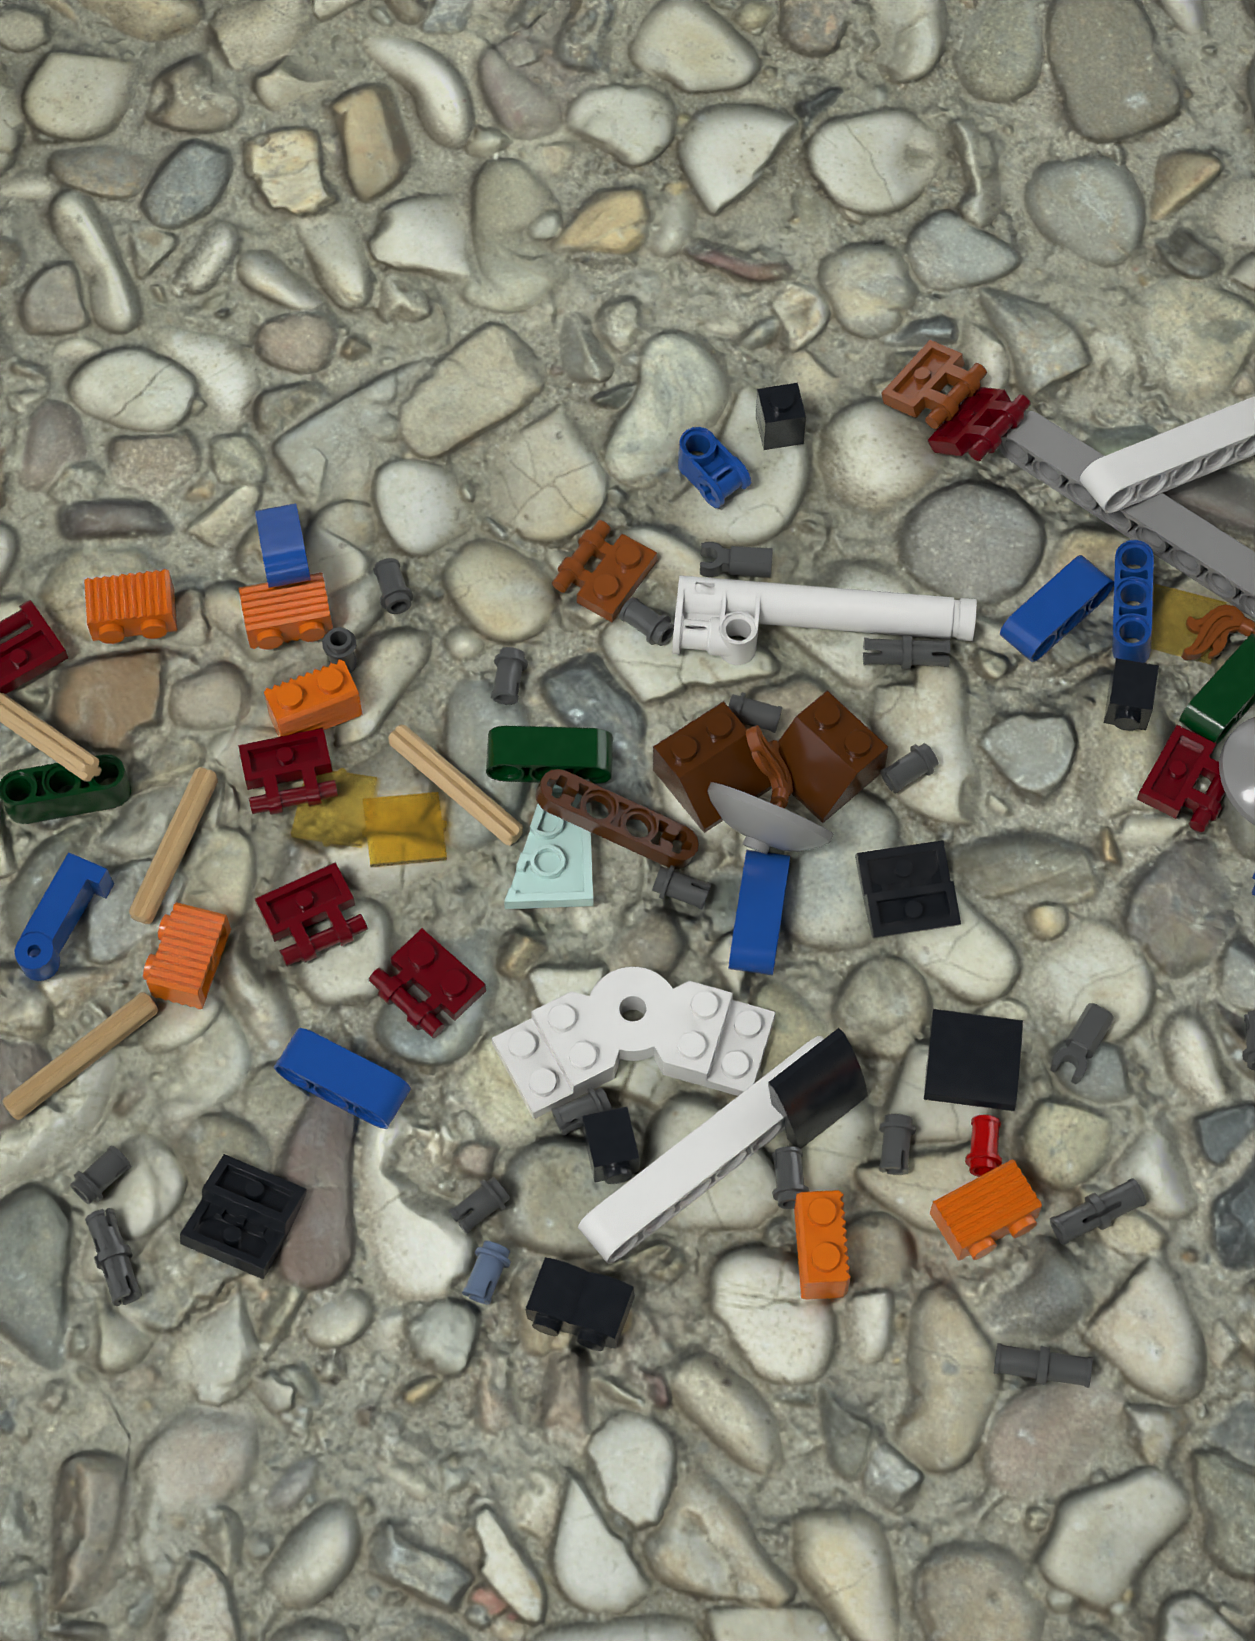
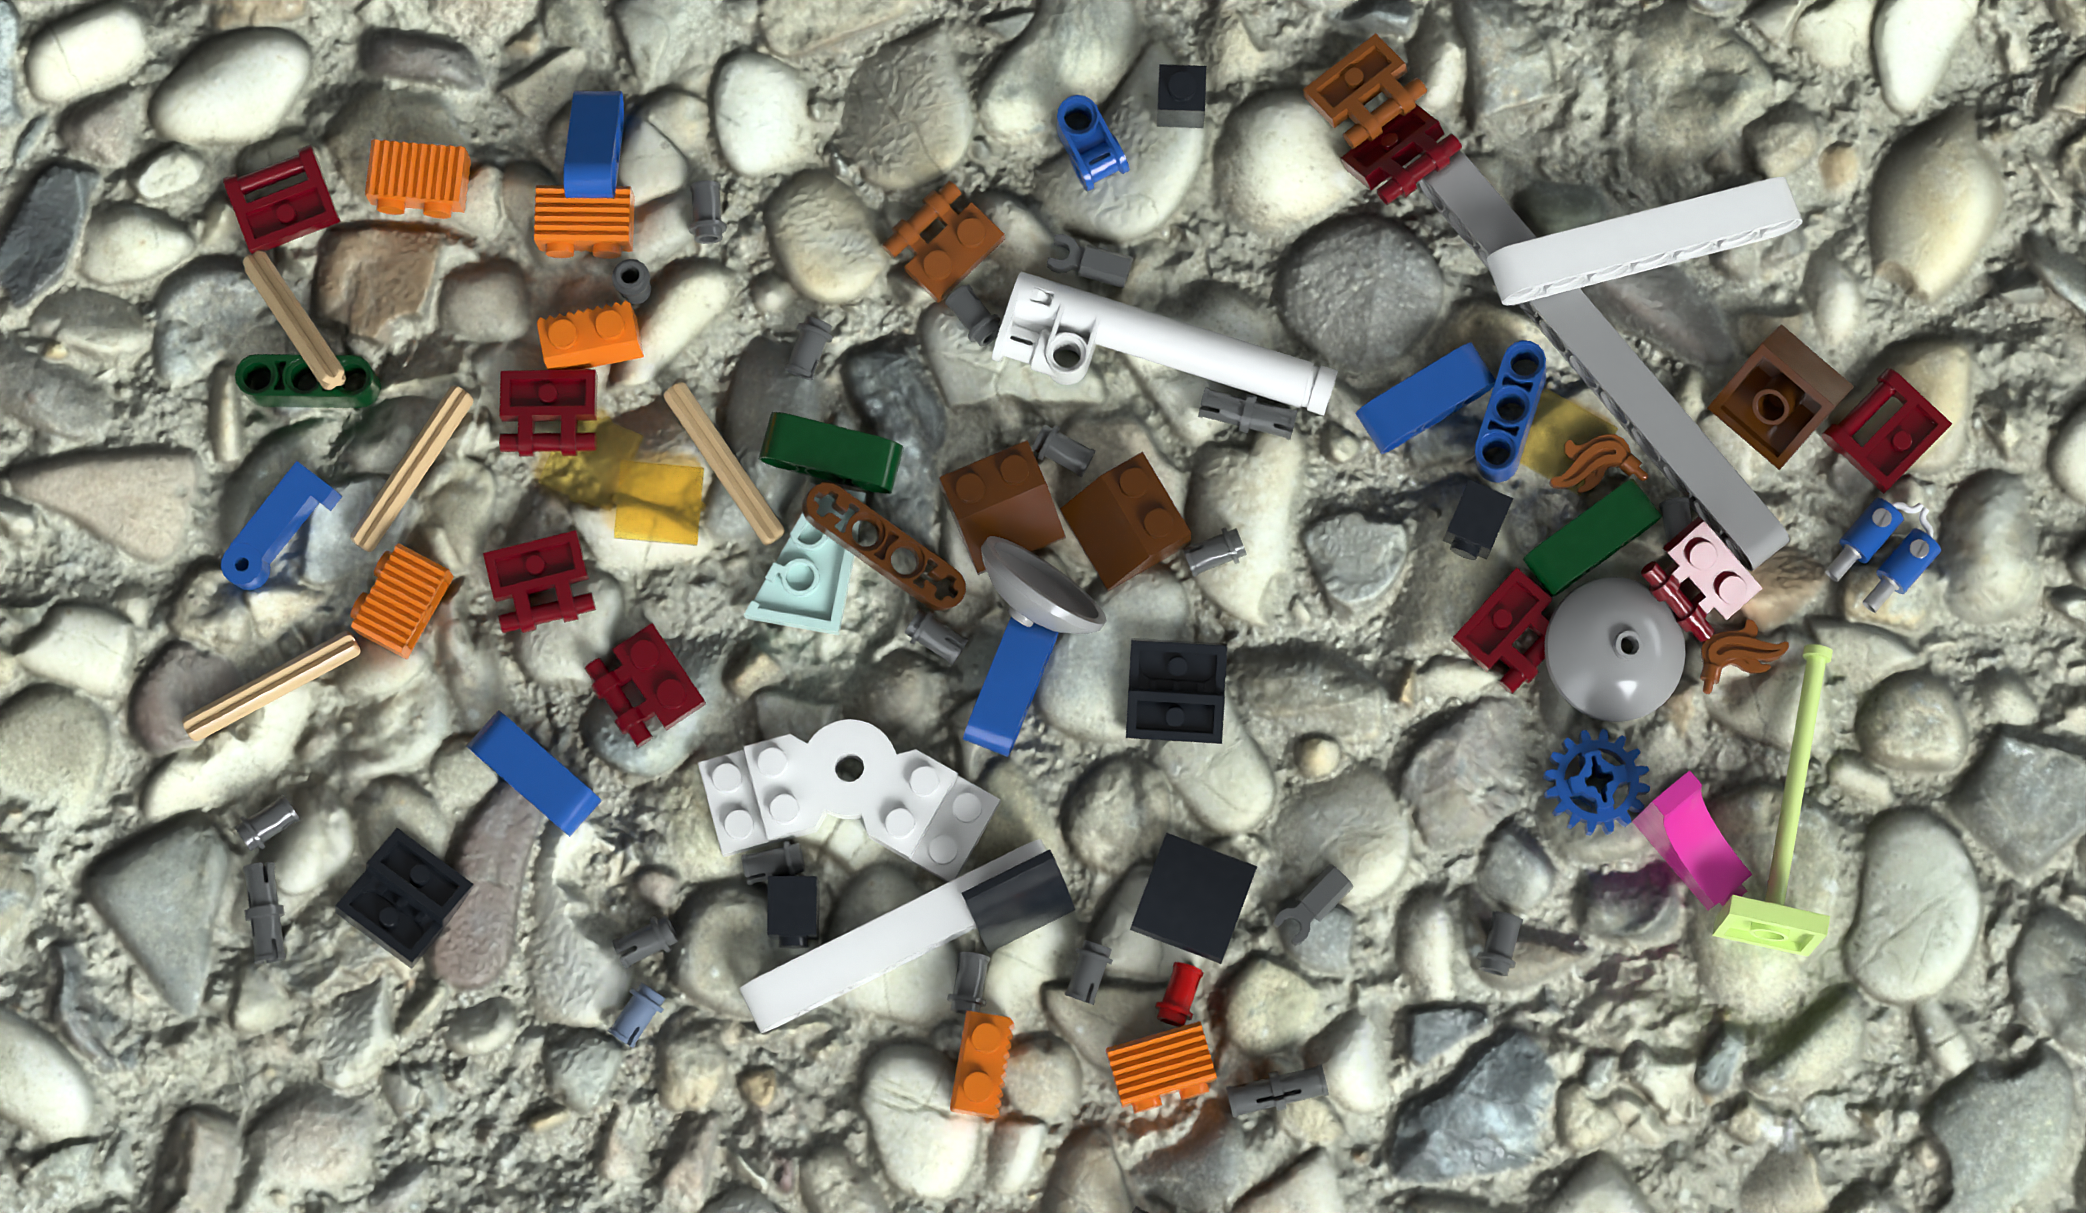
camera: 15 degrees right, 15 degrees up
black brick [525,1257,635,1351] -> none
dark orange piece [746,725,793,808] -> none

